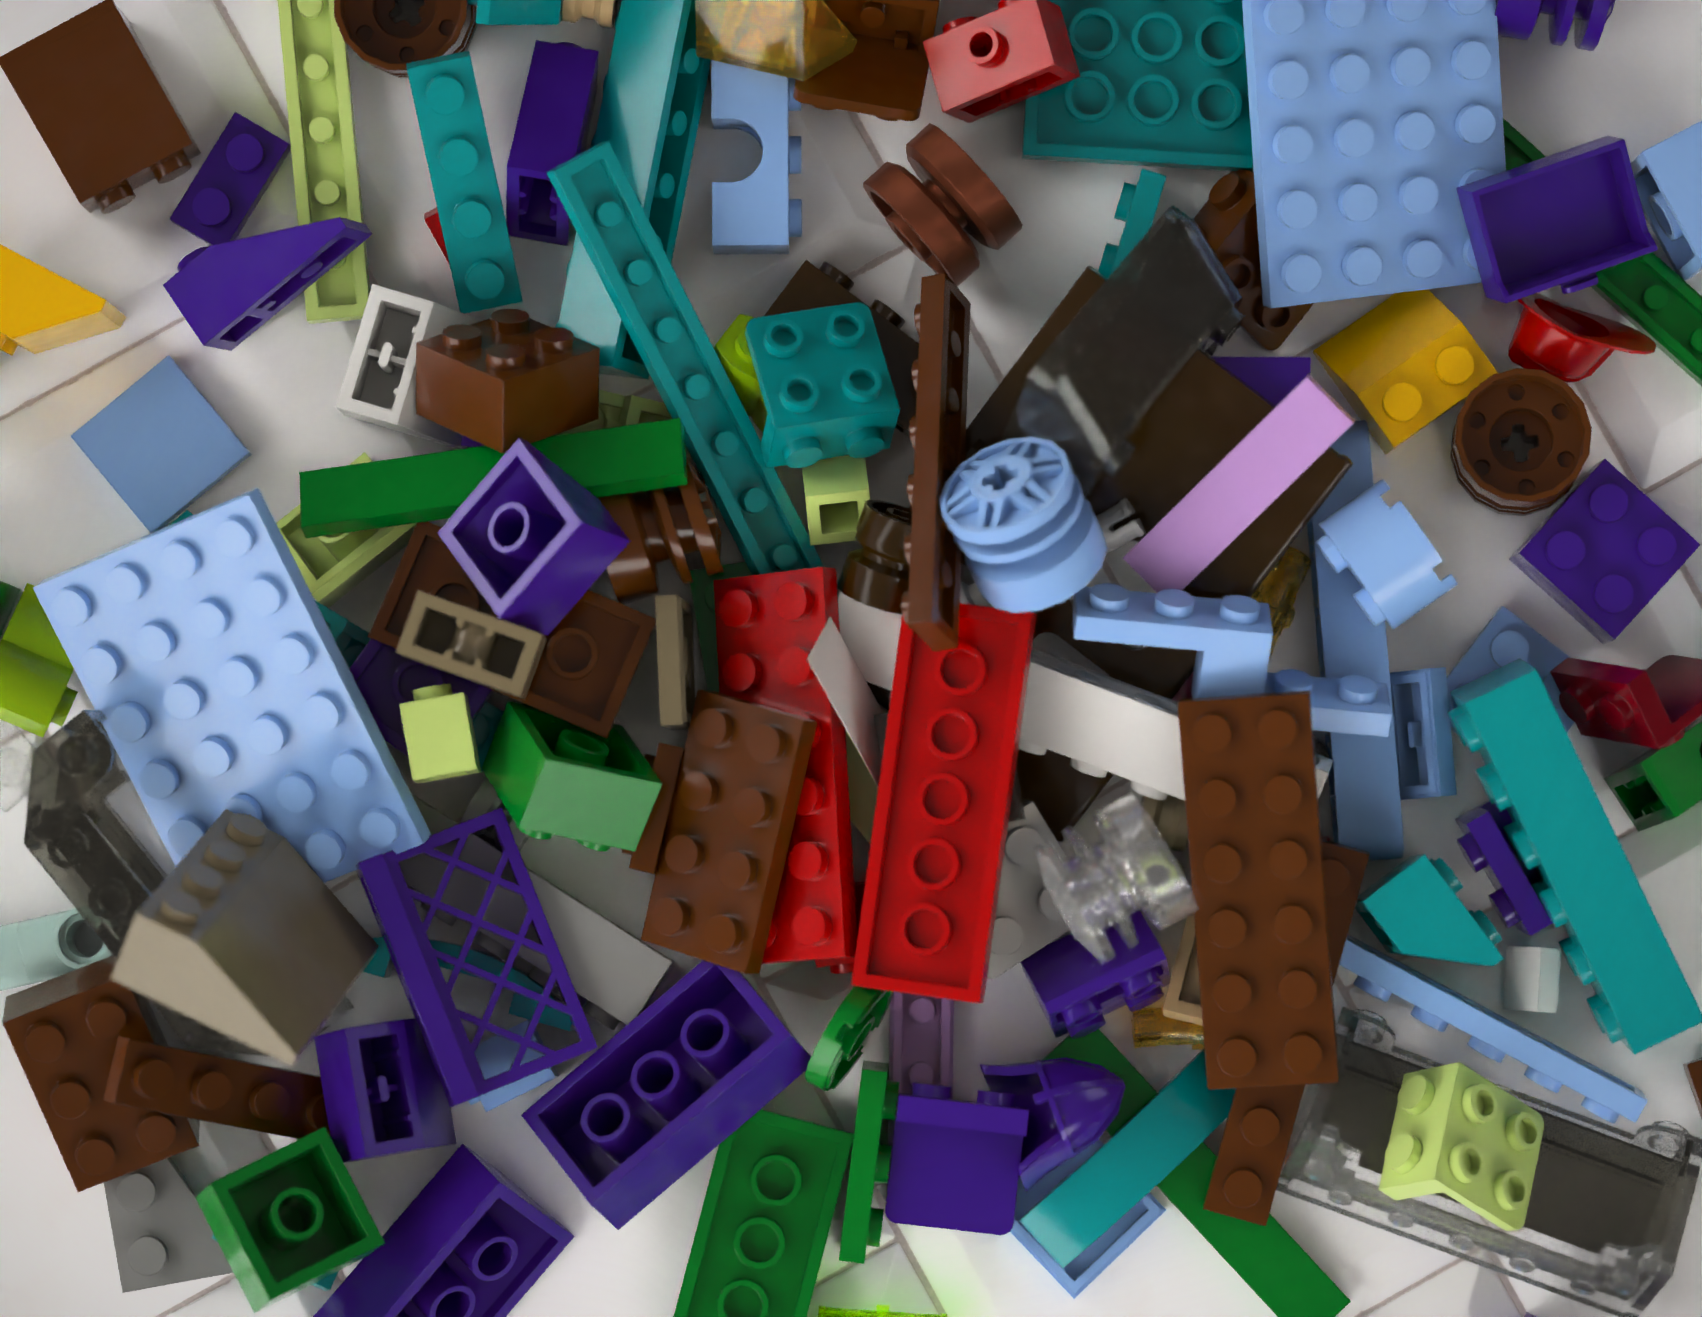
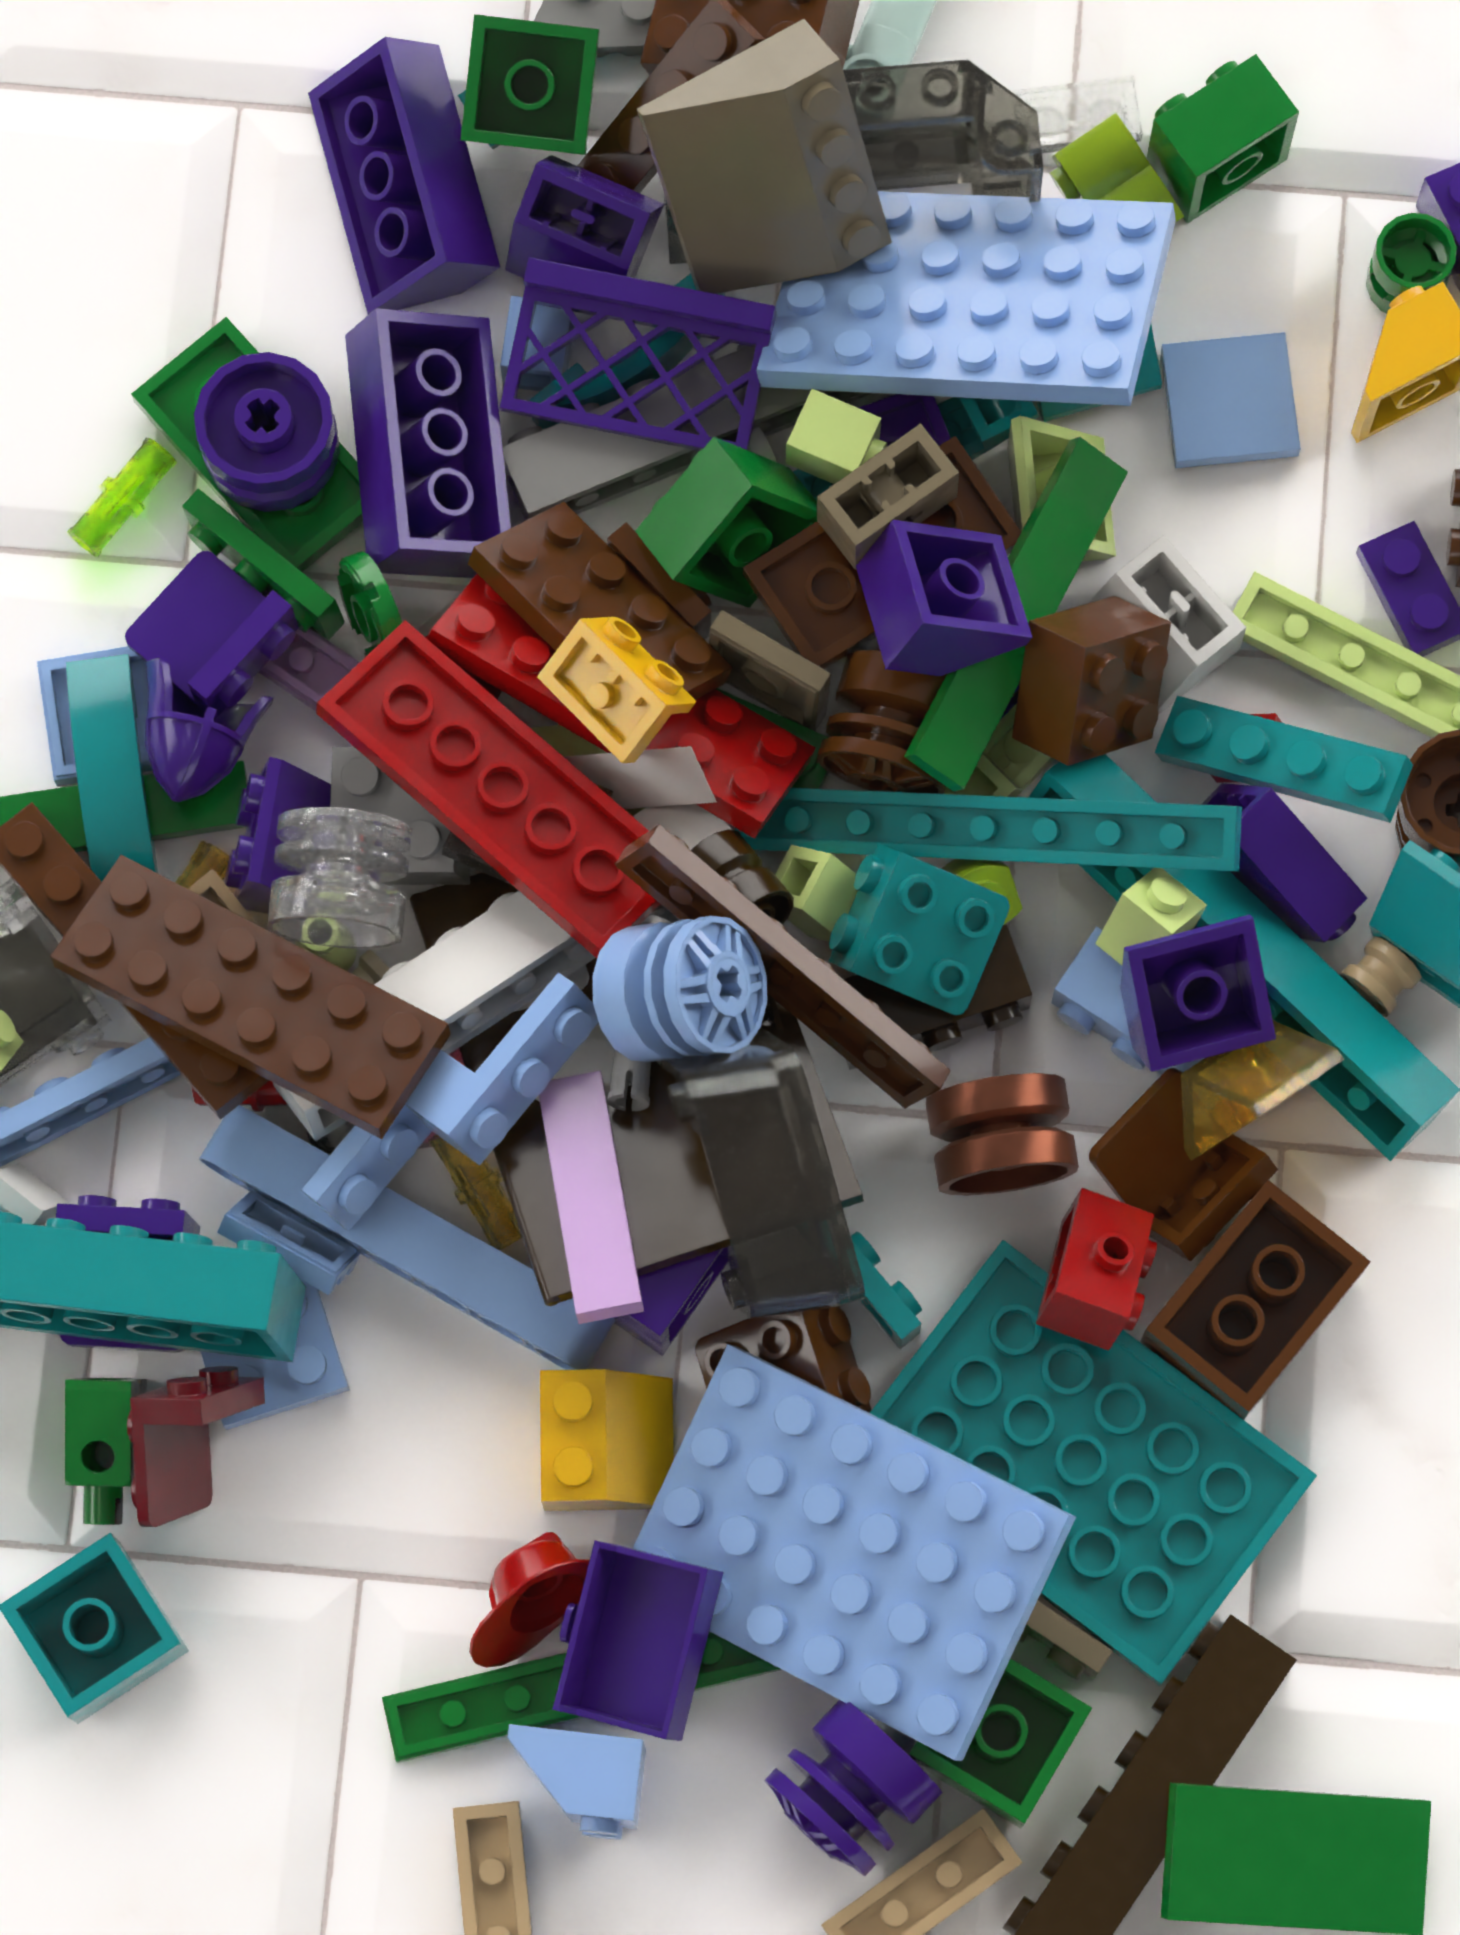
camera: 125 degrees right, 10 degrees down
dark purple slope [163,217,372,351] -> none
light blue brick [1315,479,1458,630] -> none
teal slope [1355,854,1504,967] -> none
reddish brown wheel [1450,368,1592,516] -> none
dark purple brick [1509,458,1701,644] -> none
none -> dark purple wheel [194,352,340,512]
none -> yellow bracket [537,617,696,764]
none -> yellowish green brick [1095,868,1207,965]
none -> dark purple slope [1120,914,1276,1072]

